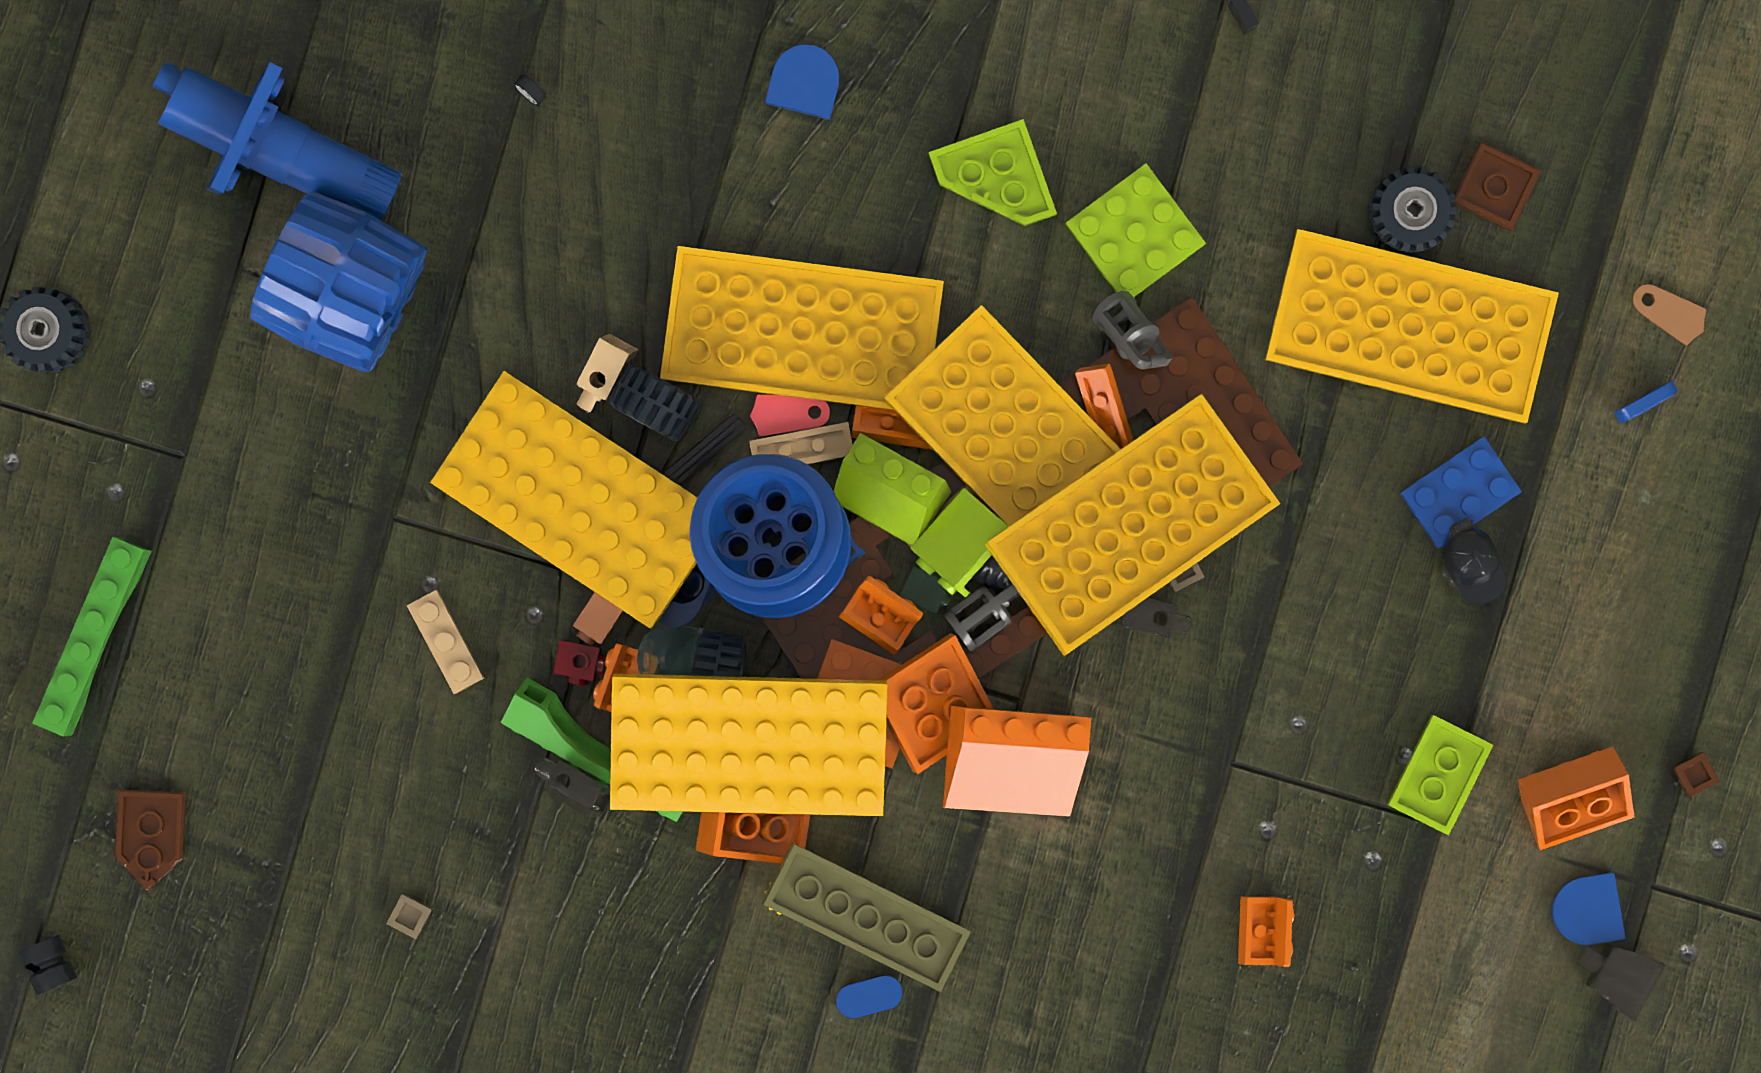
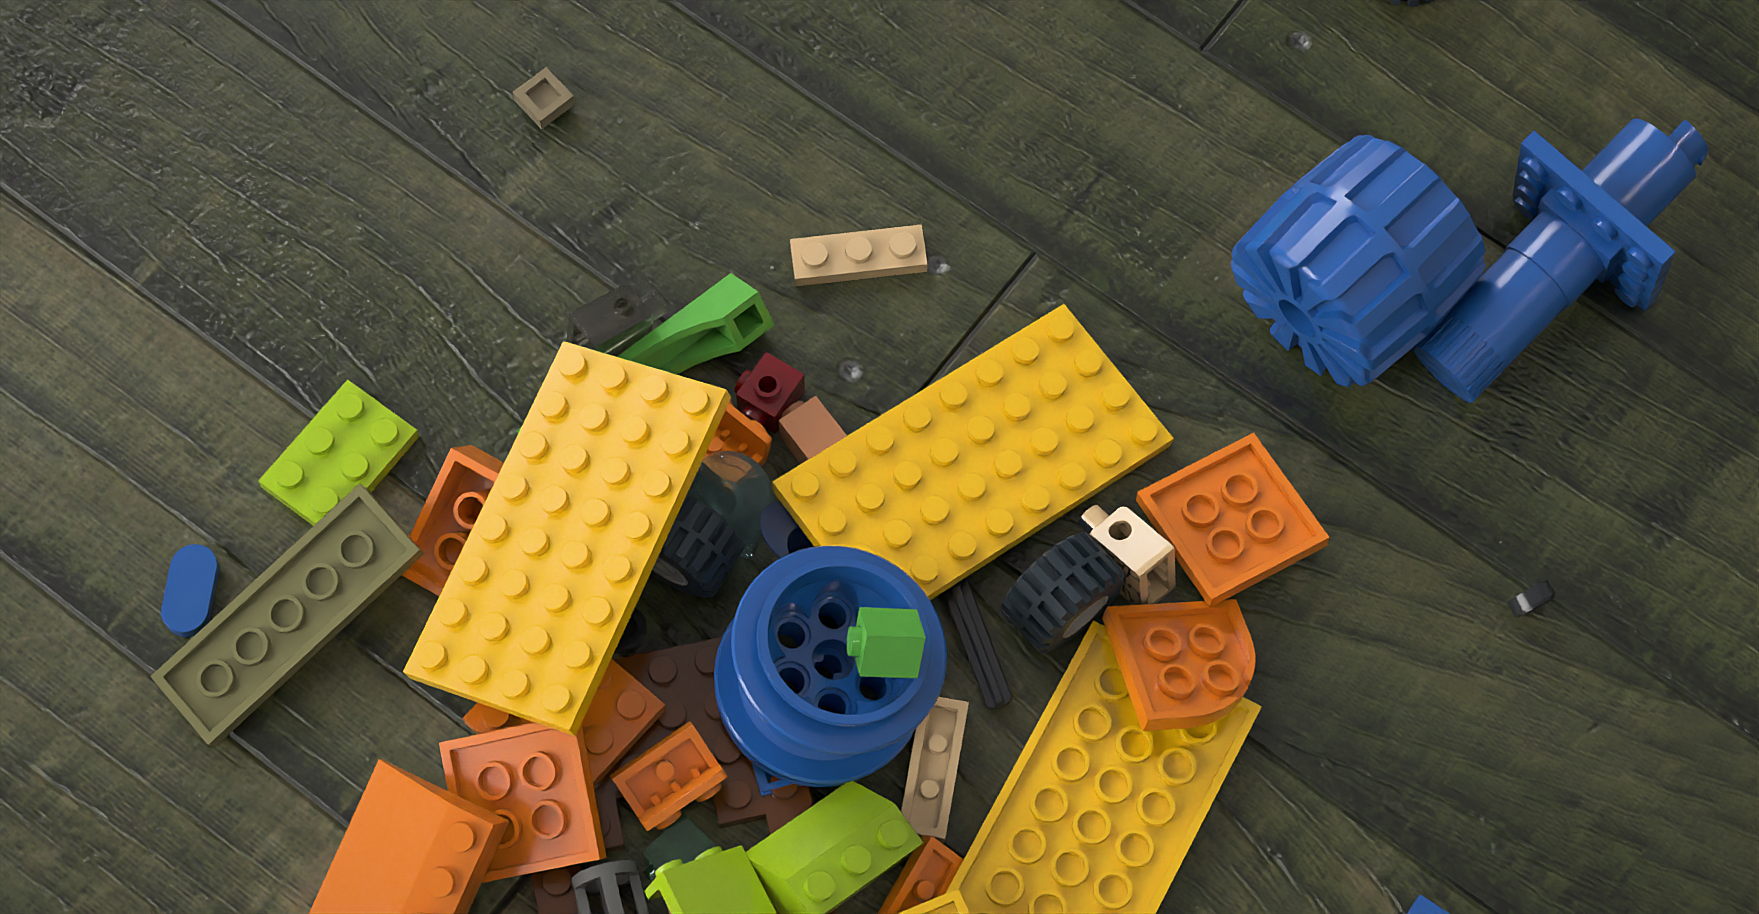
camera: 110 degrees right, 20 degrees down
coral piece [750,395,830,437] -> none
none -> lime plate [258,379,420,526]
none -> bright green brick [847,607,926,678]
none -> orange plate [1102,599,1255,731]
none -> orange plate [1136,432,1330,607]

